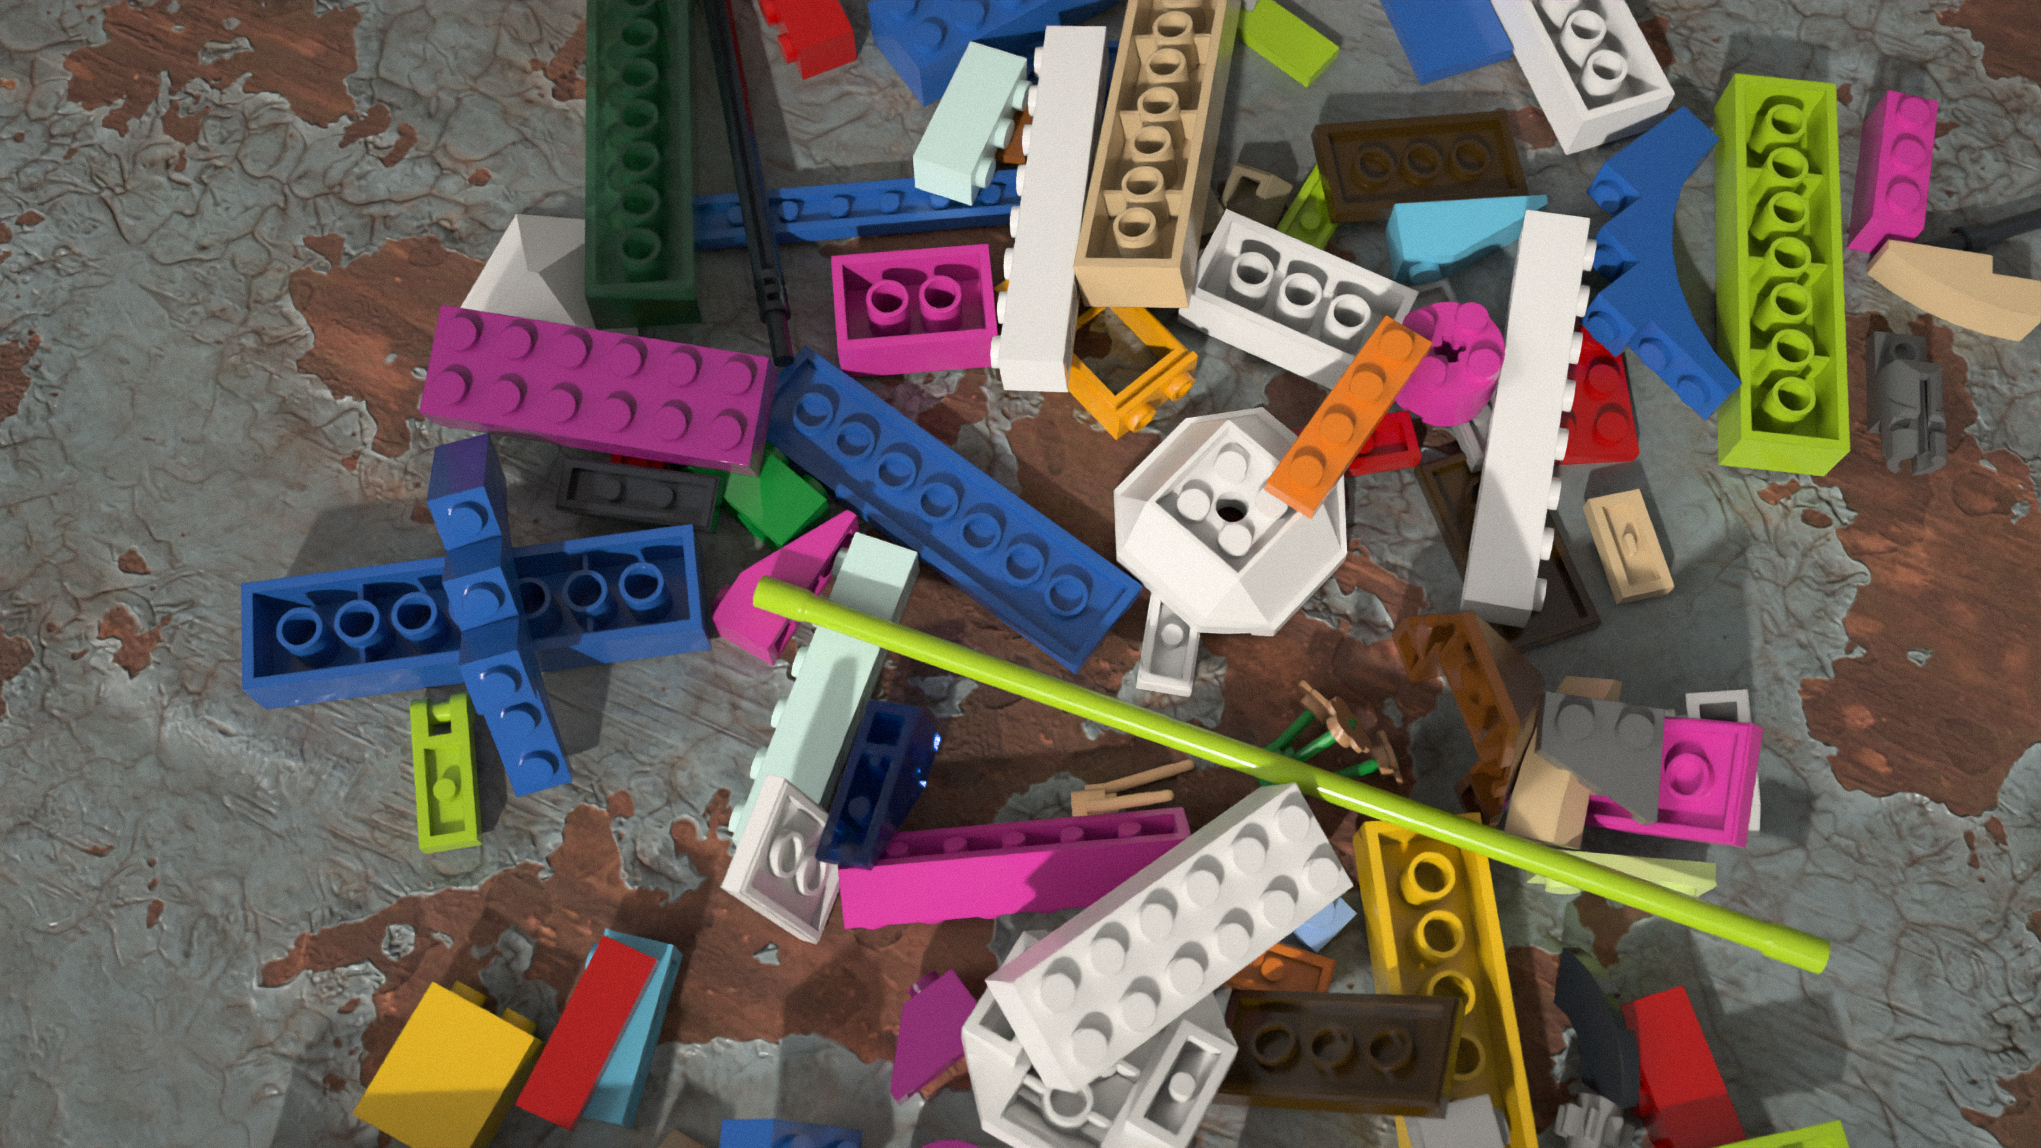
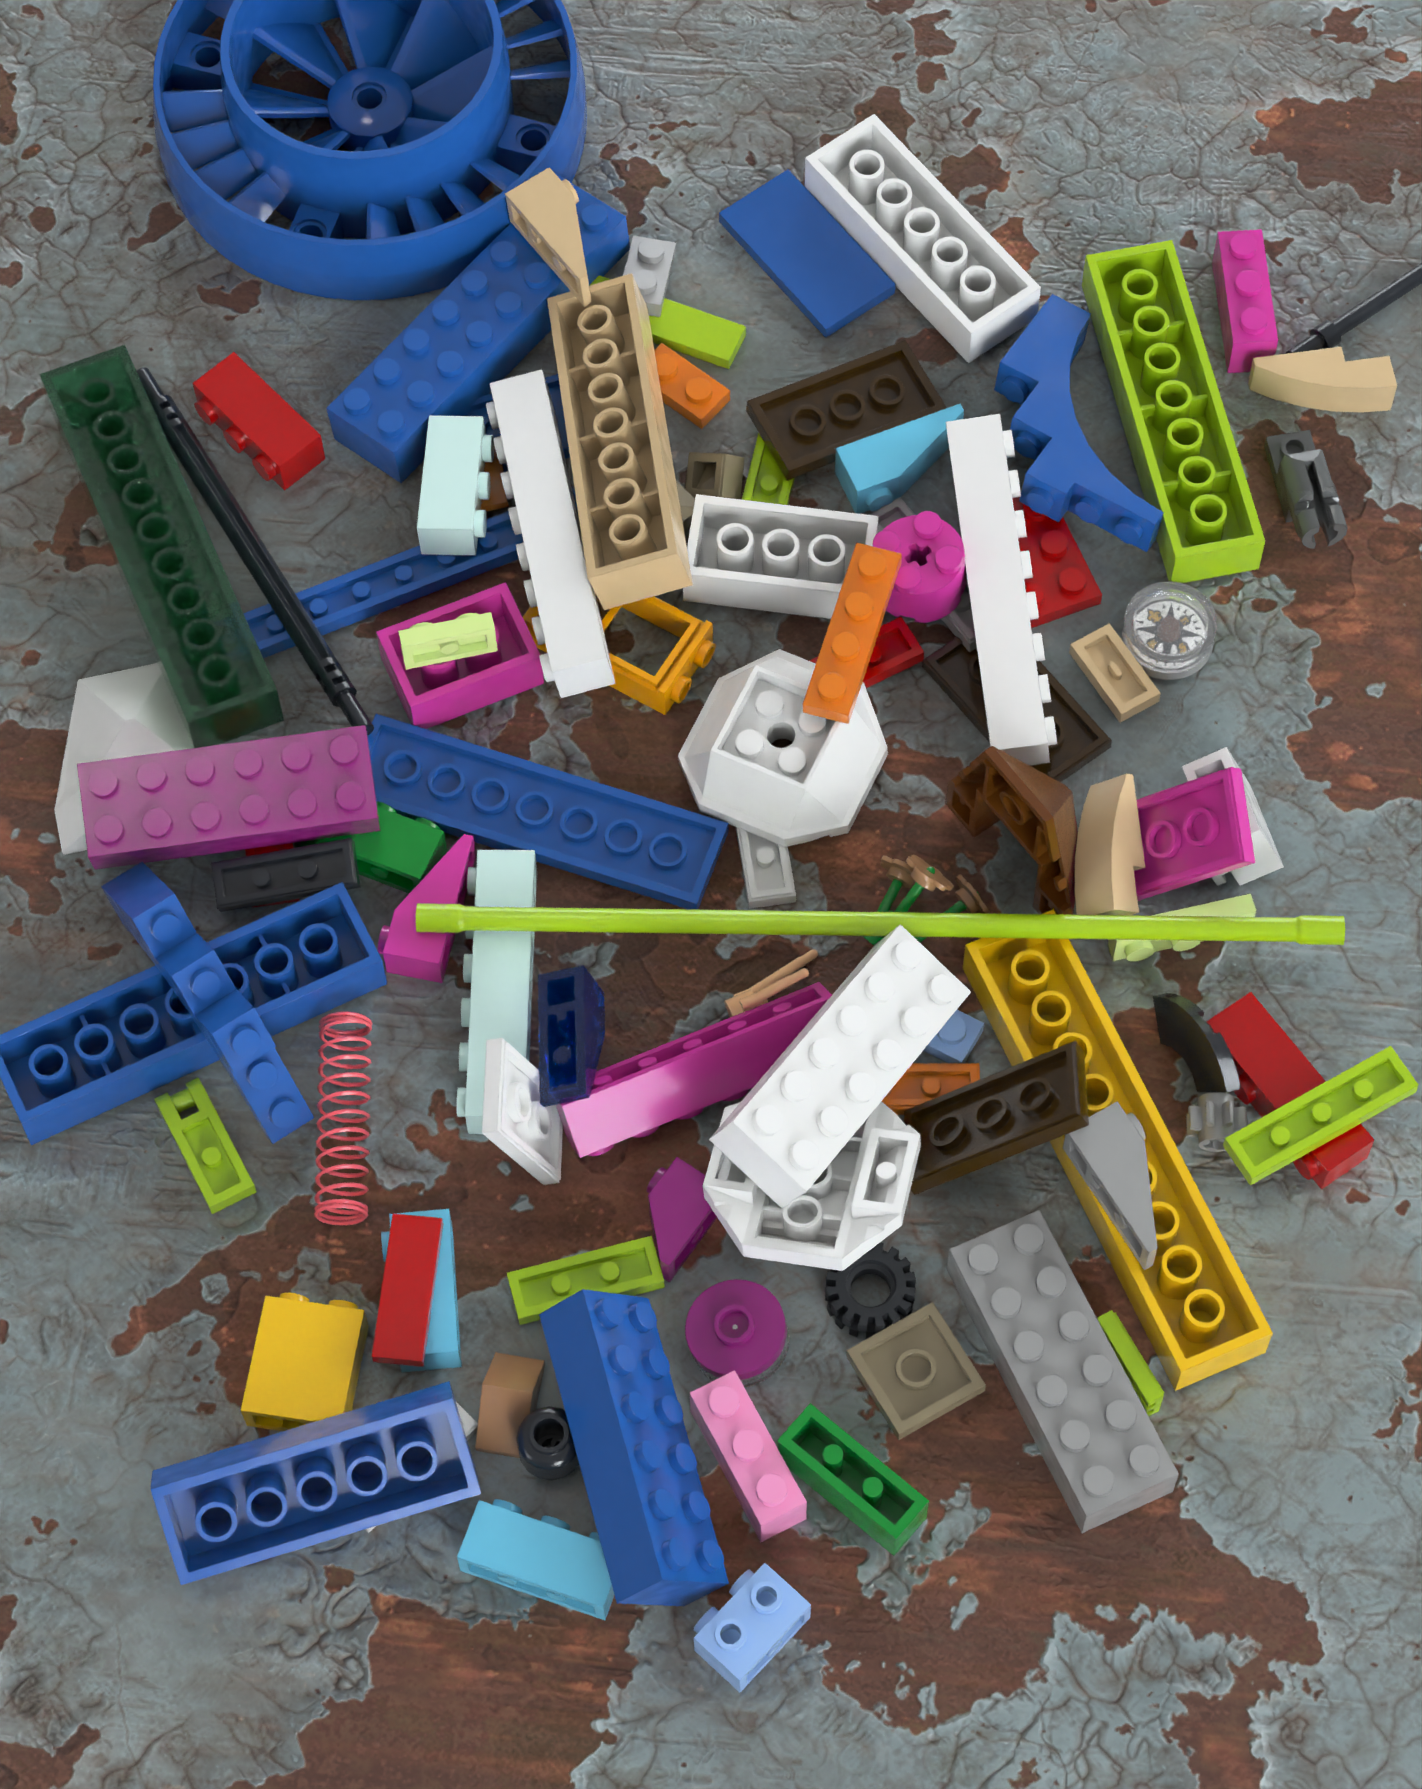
camera: 15 degrees left, 5 degrees down
dark grey wing [1535,691,1665,826] -> none
none -> coral piece [314,1011,372,1225]
none -> yellowish green plate [398,612,498,670]
none -> lime plate [507,1236,665,1325]
none -> orange plate [654,343,730,429]
none -> clear piece [1121,581,1217,680]

